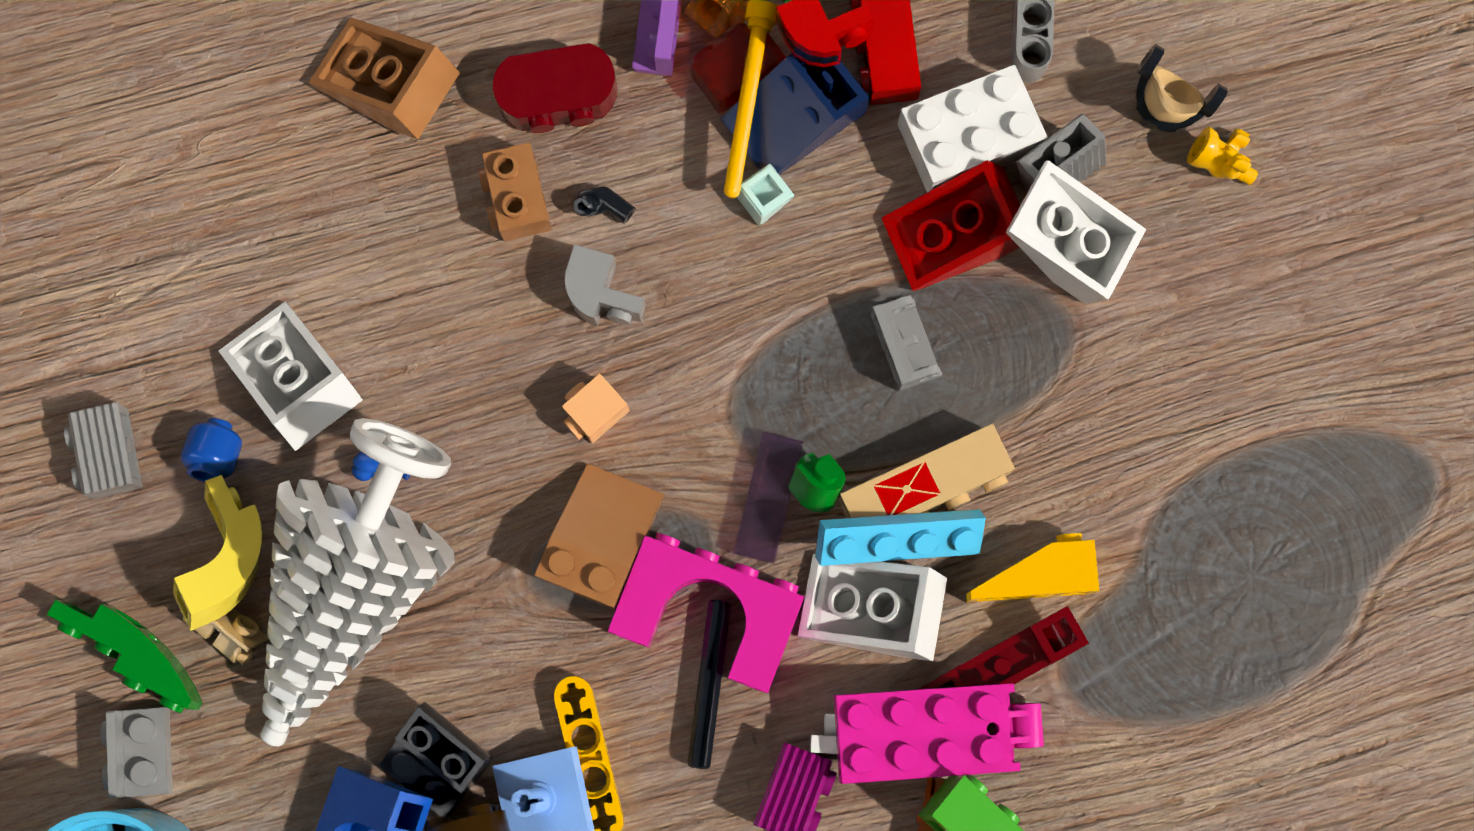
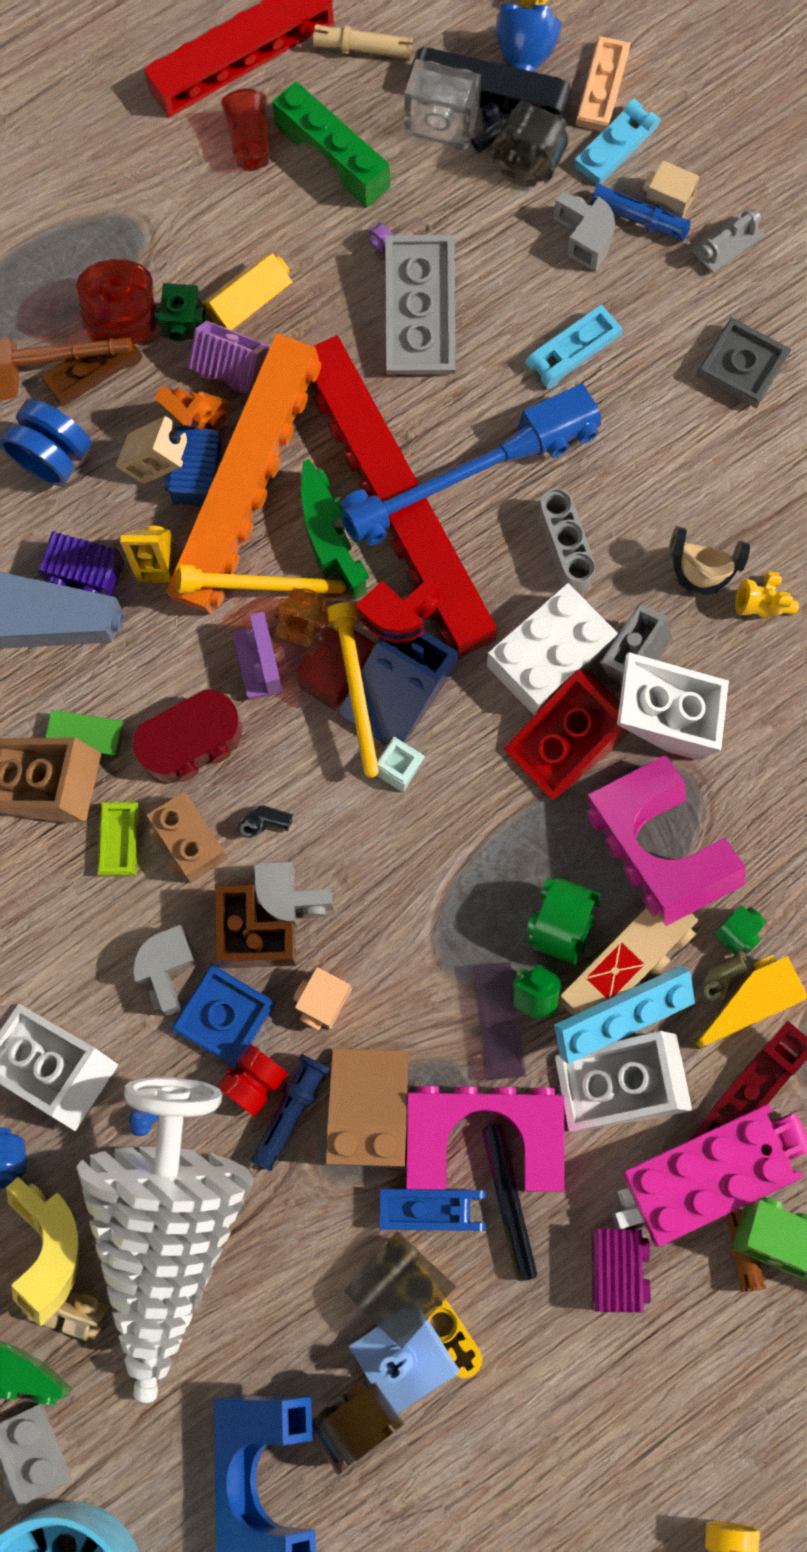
camera: 20 degrees left, 5 degrees down
black brick [379,702,493,817] -> none
light grey hinge [870,295,942,391] -> none
none -> bright green tile [45,710,124,759]
none -> lime tile [97,802,140,877]
none -> light grey brick [134,925,198,1016]
none -> blue tile [171,964,276,1069]
none -> reddish brown brick [215,885,296,968]
none -> red wheel [216,1043,288,1117]
none -> dark blue pin [250,1053,331,1171]
none -> clear smoke slope [344,1230,456,1349]
none -> blue hinge [379,1189,486,1231]
none -> green brick [526,877,601,965]
none -> dark pink arch [586,755,746,926]
none -> olive arm [702,953,750,1002]
none -> green plate [713,905,766,955]

